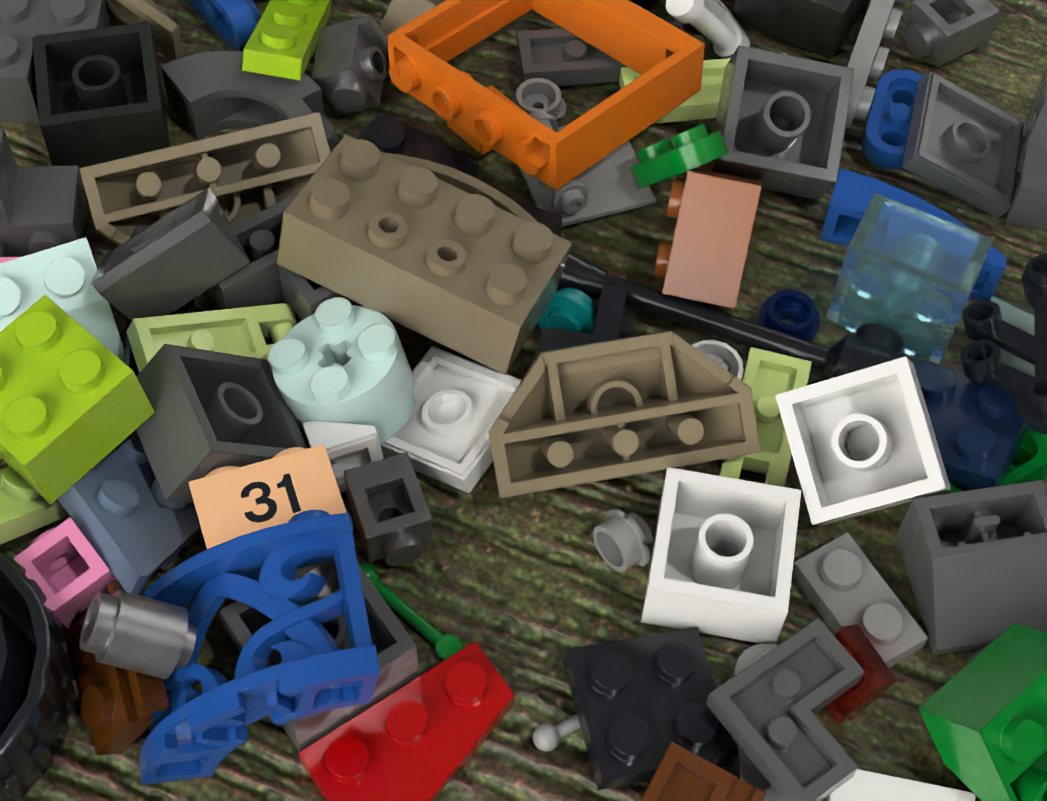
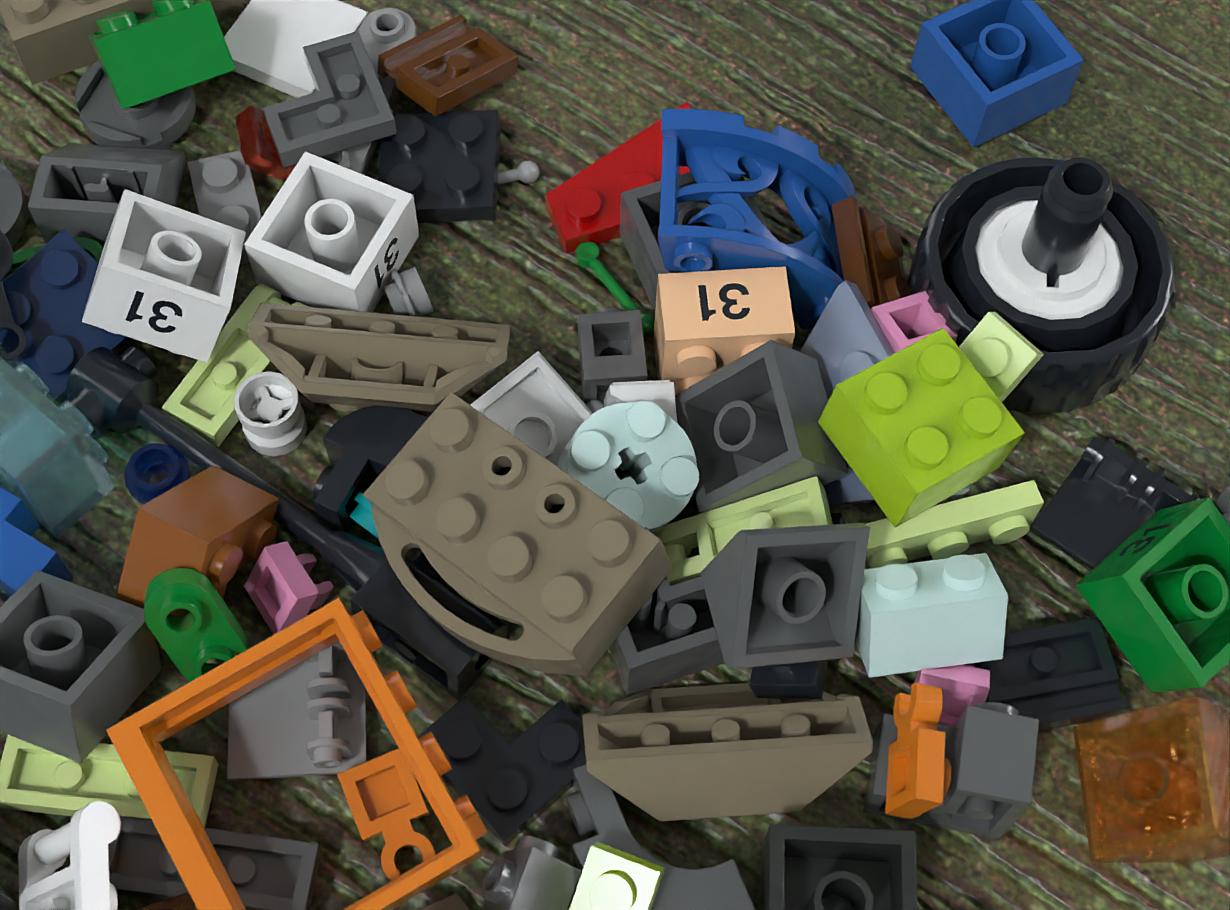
camera: 165 degrees left, 5 degrees up
flat silver brick [80,590,197,679] -> none
light grey plate [511,78,566,120] -> none
none -> bright pink tile [244,541,334,635]
none -> orange plate [885,682,951,819]

